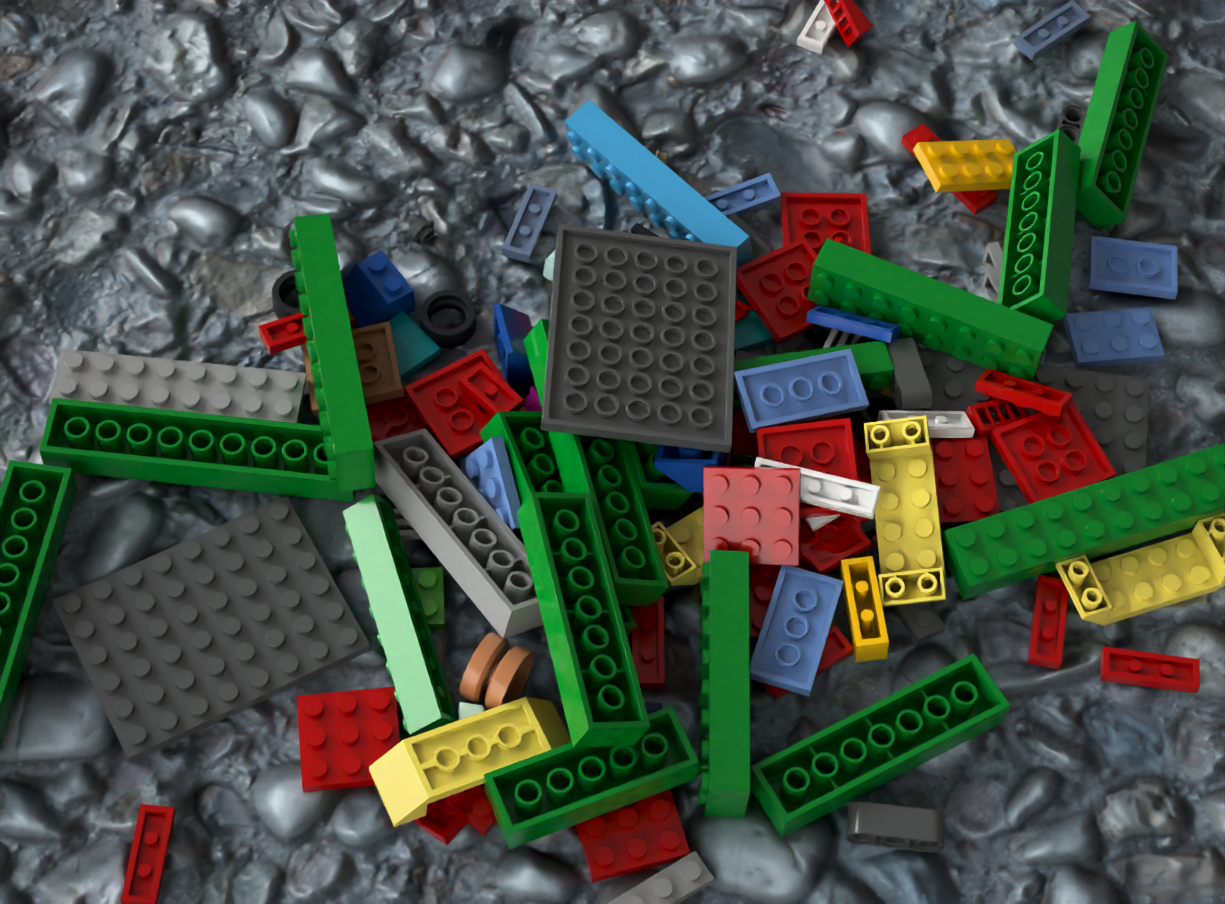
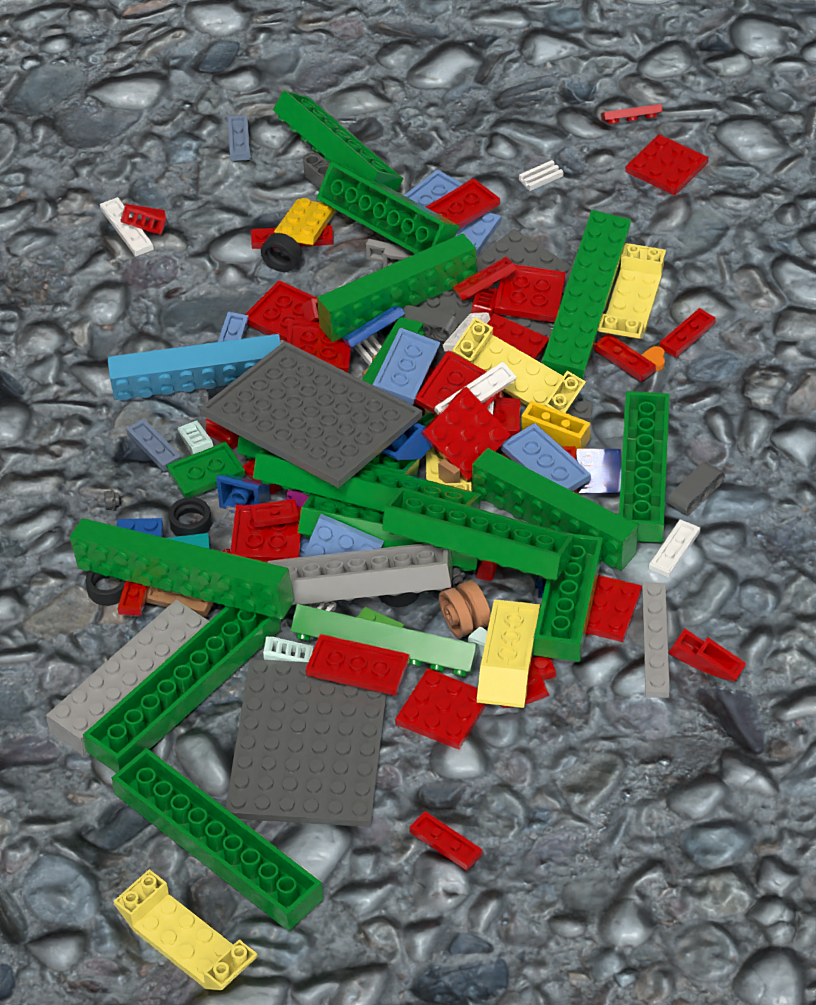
camera: 50 degrees left, 10 degrees down
none -> green plate [166,442,245,498]
none -> black tyre [261,233,302,272]
none -> light aqua slope [264,637,314,662]
none -> red plate [305,634,410,696]
none -> red plate [426,178,500,230]
none -> medium nougat tile [438,459,460,483]
none -> clear blue bracket [576,449,621,493]
none -> orange tile [641,346,665,371]
none -> white tile [649,519,700,578]

